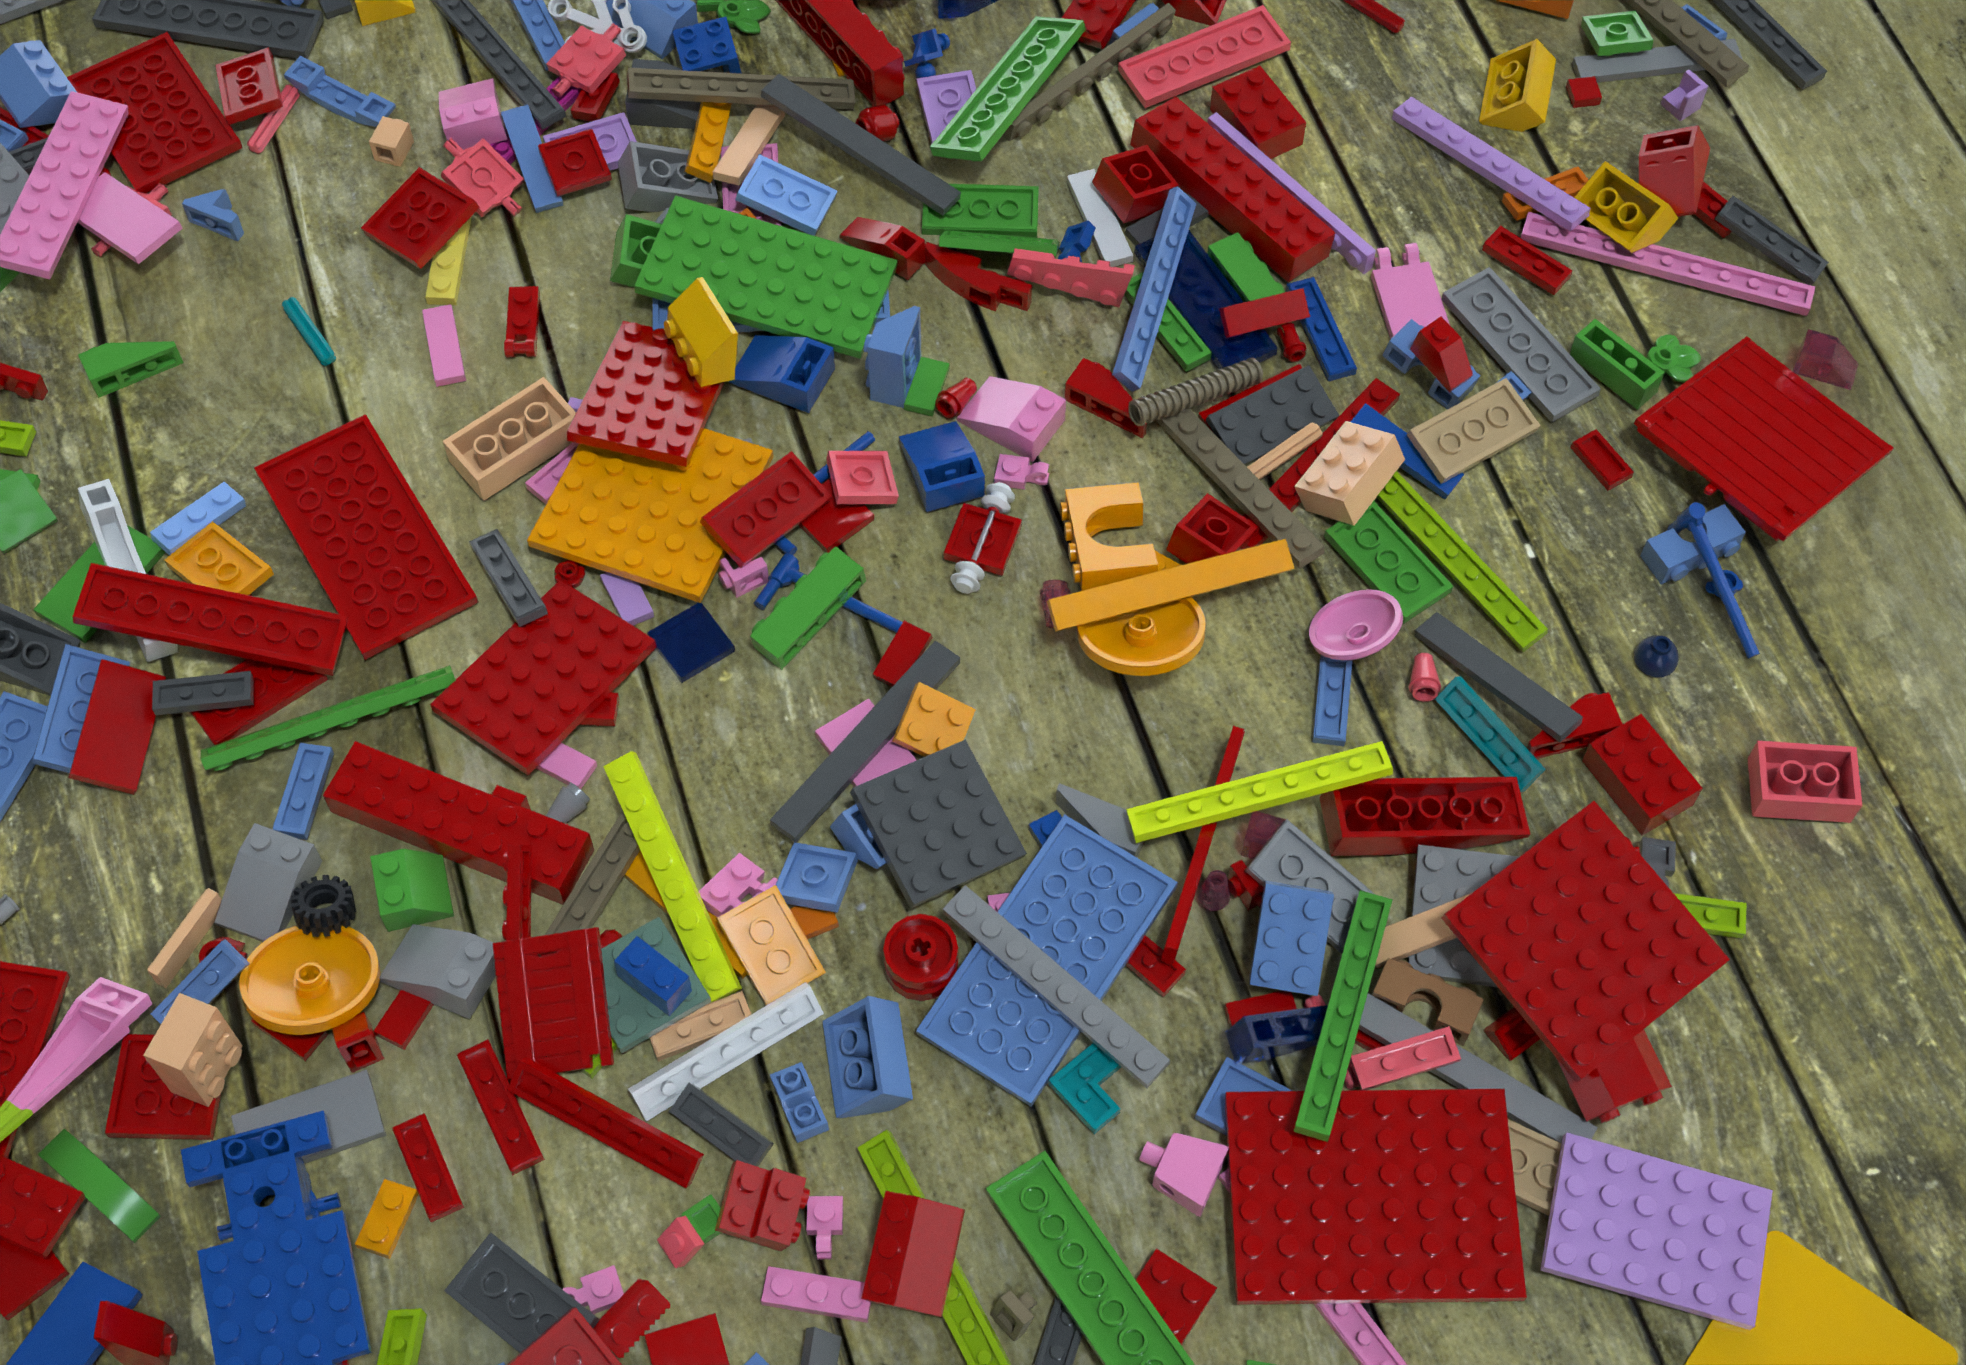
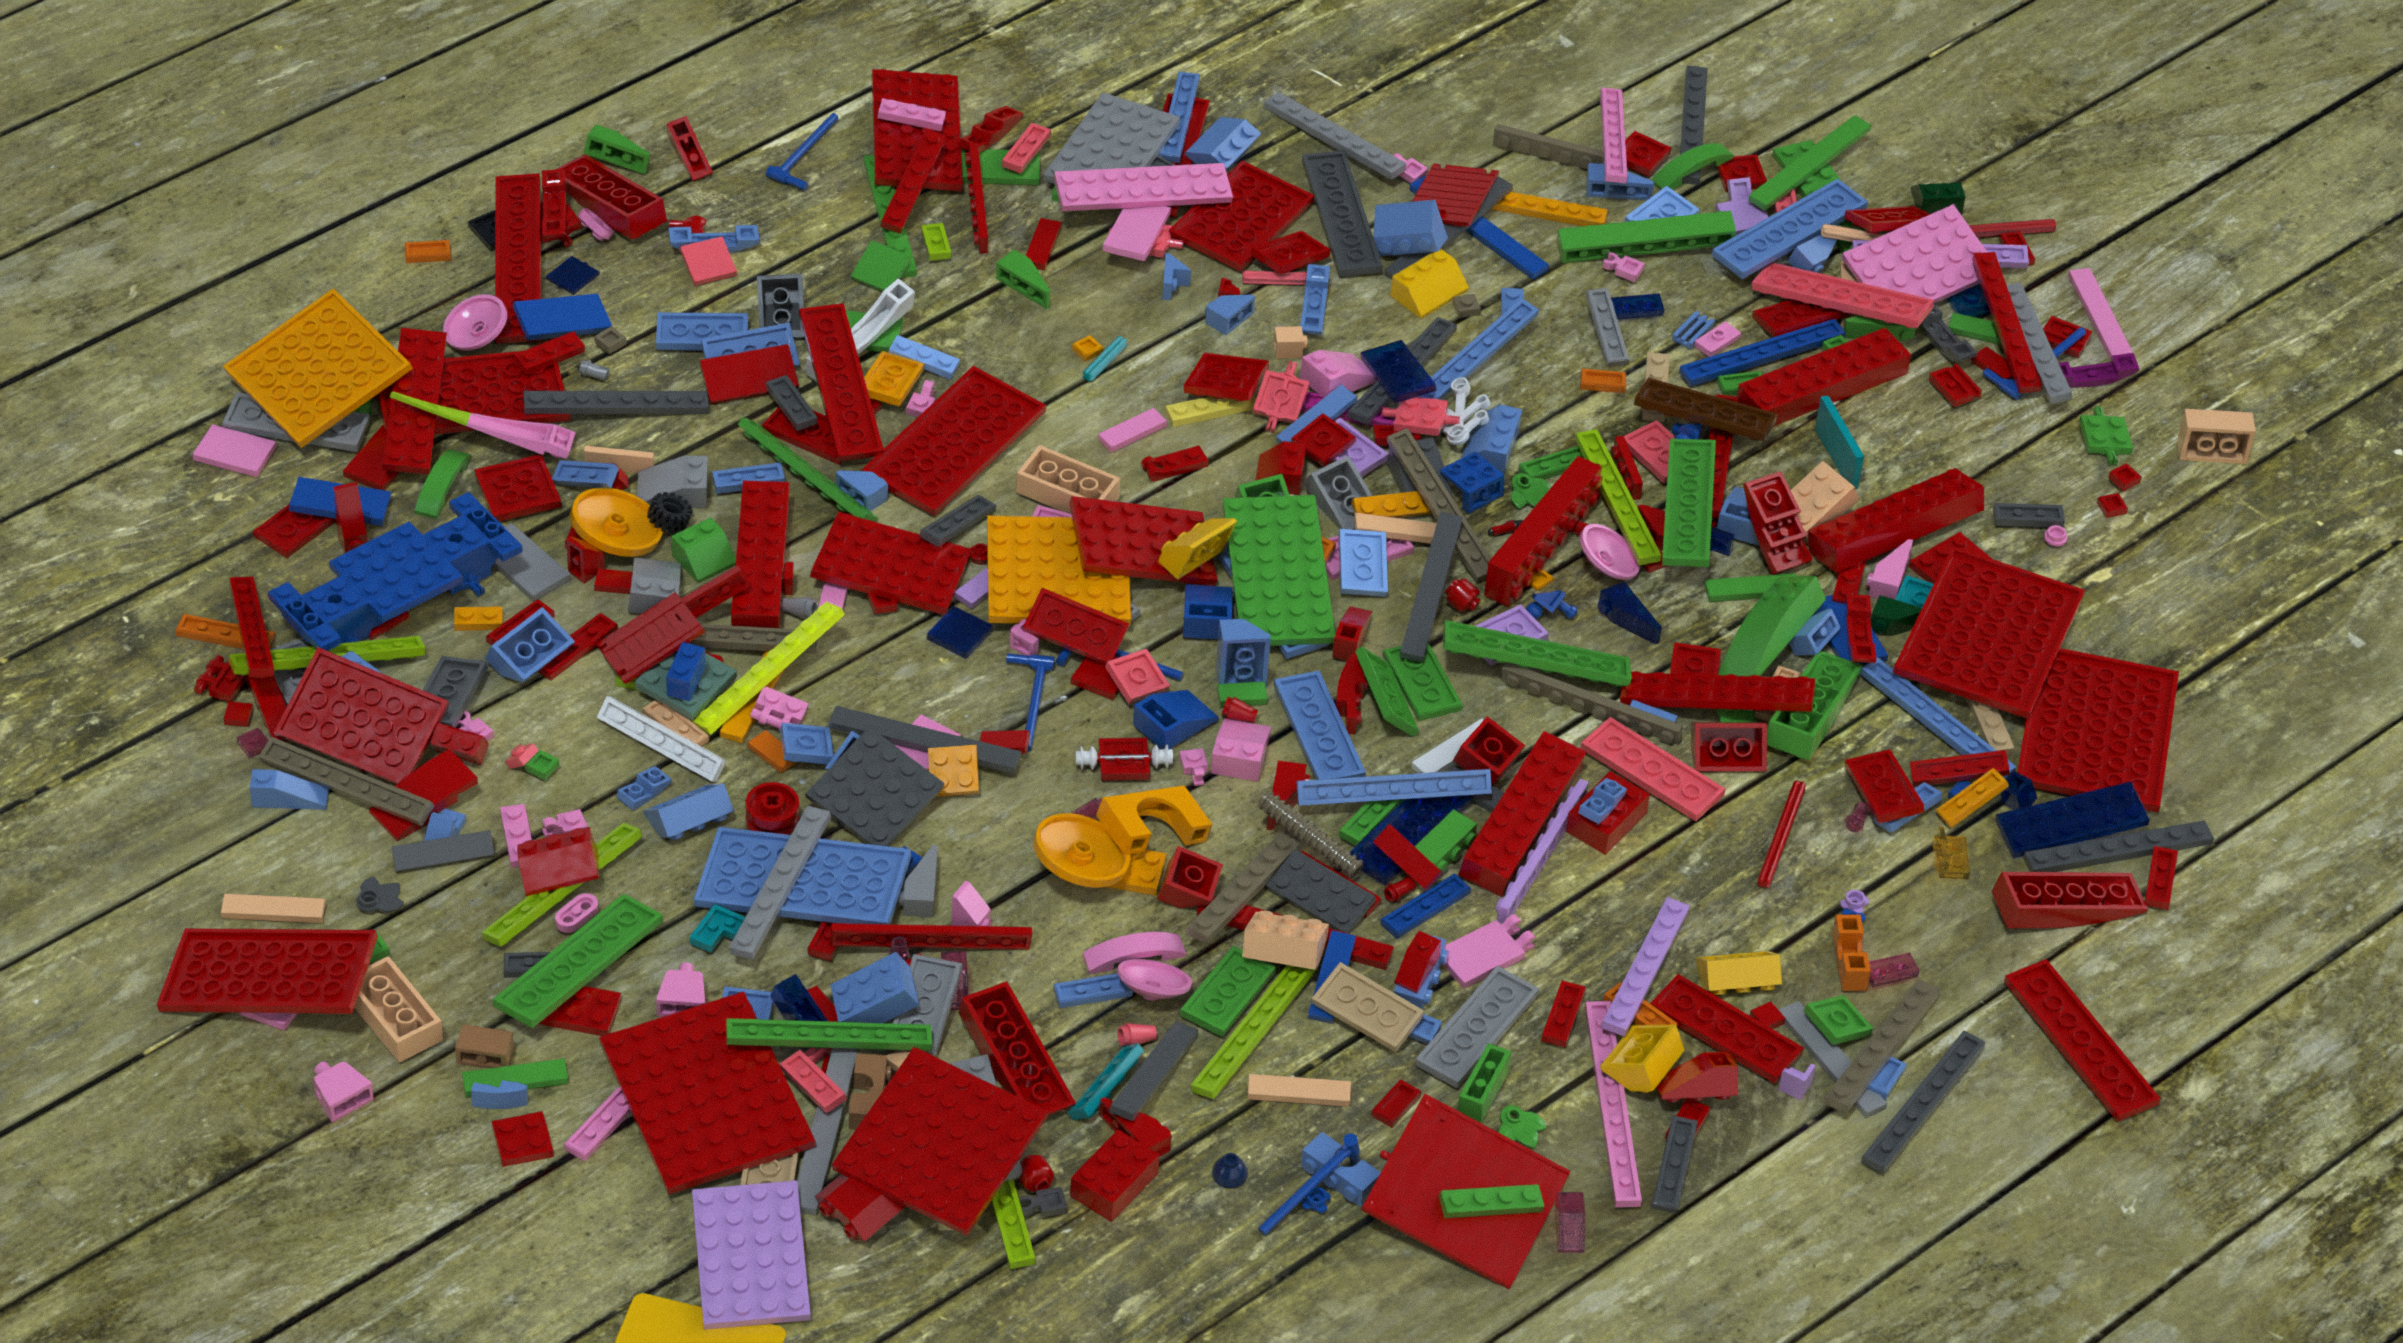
camera: 65 degrees right, 15 degrees down
light nougat brick [143,993,243,1107] -> none
red plate [507,1057,704,1188] -> none
dark grey plate [669,1082,774,1167] -> none
red plate [715,1160,810,1251] -> none
light orange tile [716,885,826,1006] -> none
bright green brick [750,546,866,670] -> none
dark tan tile [990,1290,1038,1342] -> none
coral wing [1007,248,1135,307] -> none
light orange tile [1047,539,1295,632] -> none
blue plate [1058,221,1096,262] -> none
neon yellow plate [1126,741,1393,843] -> none
light nougat axle [1247,422,1323,480] -> none
coral brick [1747,741,1862,823] -> none
none -> medium blue slope [485,607,575,682]
none -> dark grey plate [523,391,709,414]
none -> bright pink plate [555,893,598,933]
none -> medium blue slope [836,470,888,511]
none -> bright pink plate [906,380,935,417]
none -> bright pink slope [952,881,992,926]
none -> red tile [1025,218,1062,270]
none -> light orange tile [1072,335,1104,362]
none -> bright pink slope [1083,932,1186,974]
none -> medium blue slope [1205,295,1255,335]
none -> red tile [1218,278,1240,297]
none -> light nougat tile [1247,1074,1351,1107]
none -> red slope [1255,441,1307,495]
none -> medium blue plate [1274,670,1366,780]
none -> clear blue tile [1360,340,1437,403]
none -> bright green plate [1438,1184,1545,1218]
none -> red piece [1488,520,1523,536]
none -> medium blue slope [1578,778,1627,824]
none -> red plate [1650,974,1804,1084]

